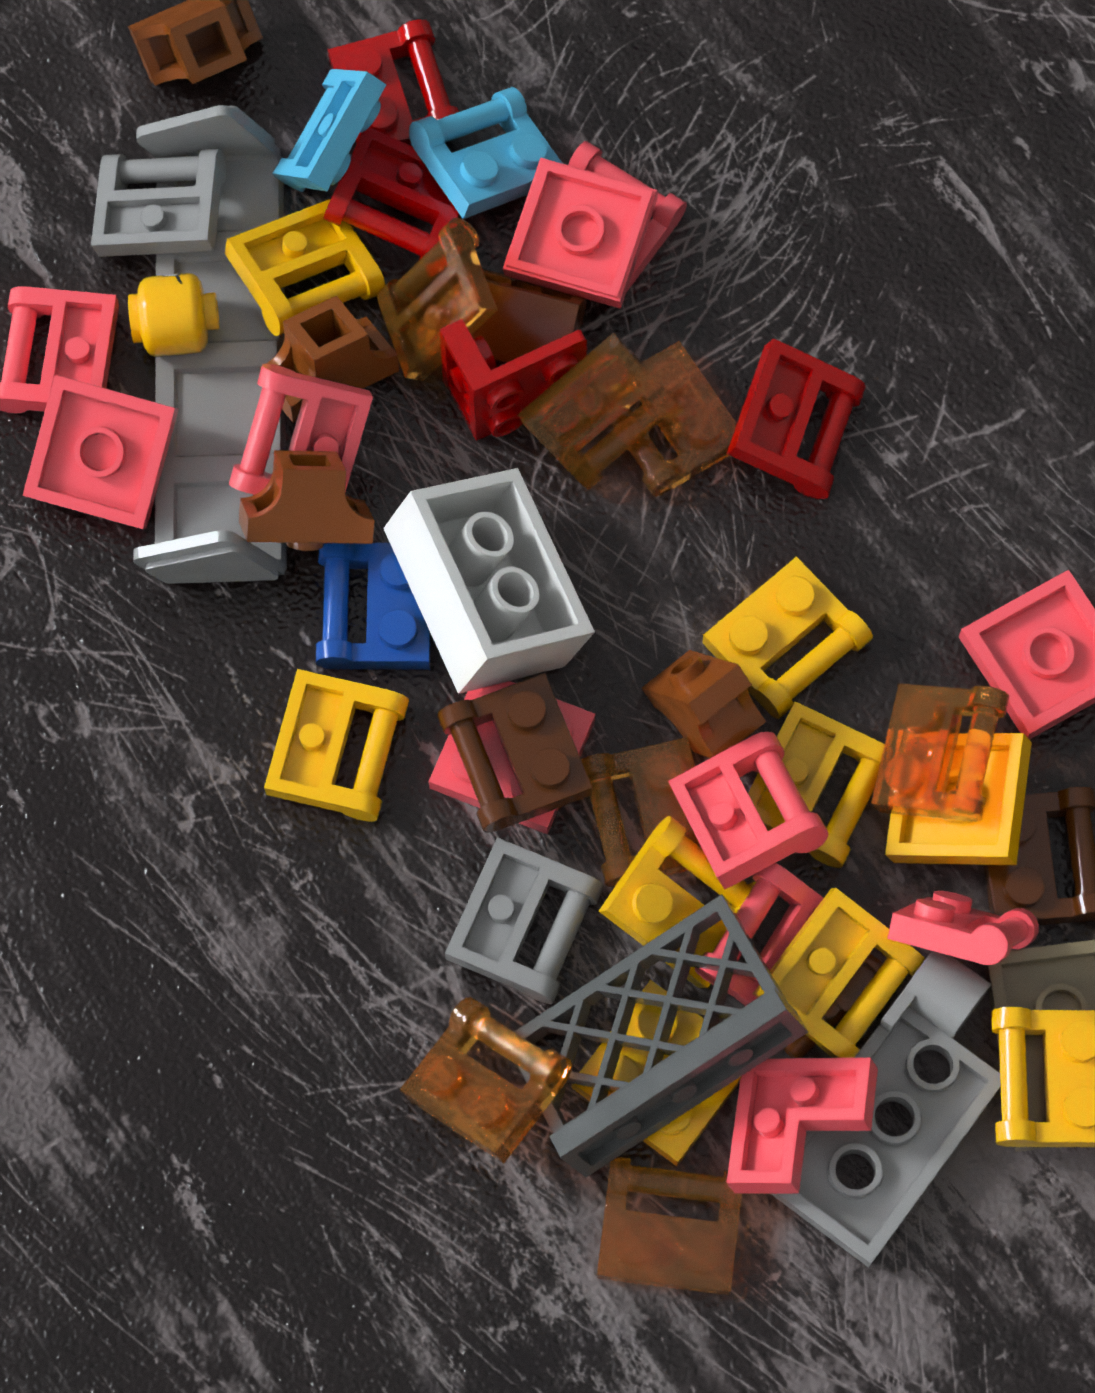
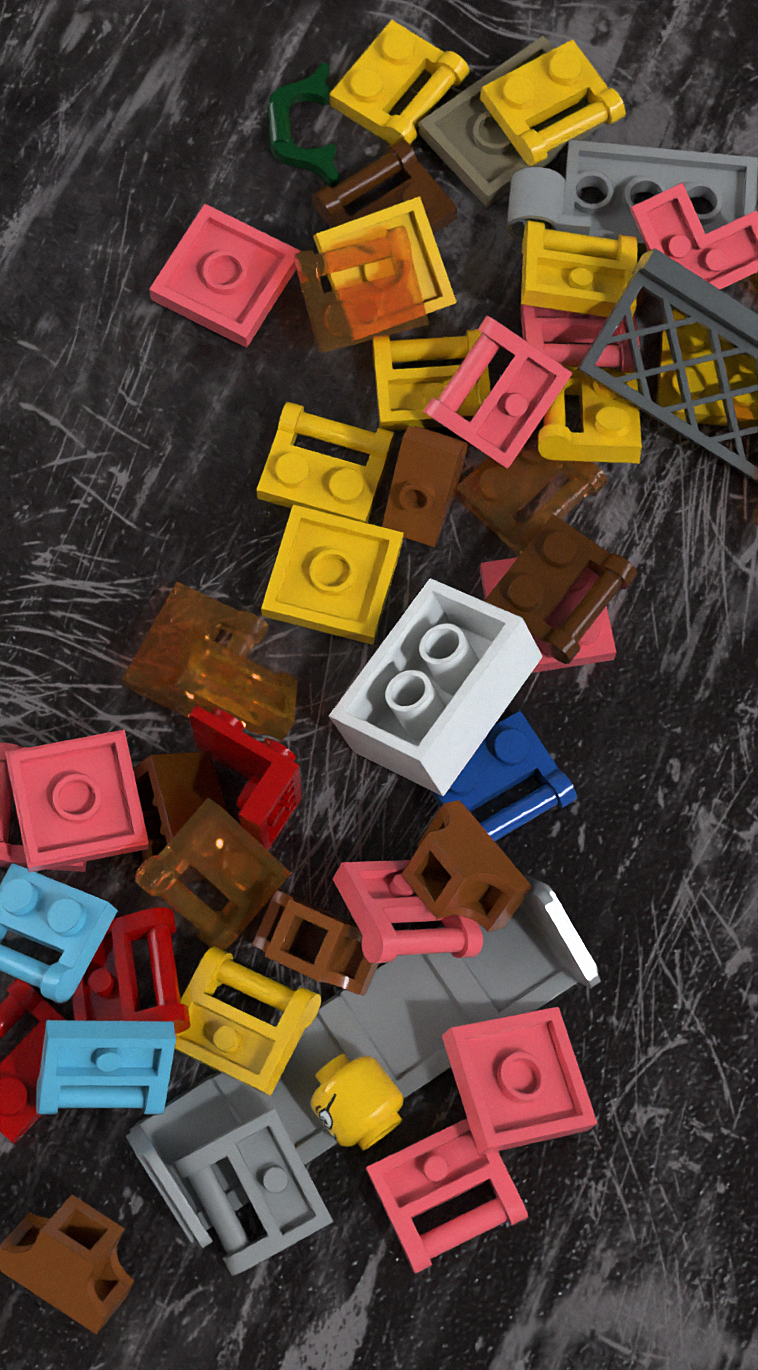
camera: 125 degrees left, 0 degrees up
yellow plate [264,669,409,822] -> none
light grey plate [445,837,604,1004] -> none
red plate [727,338,866,499] -> none
coral plate [887,891,1039,965] -> none
none -> yellow plate [261,505,404,645]

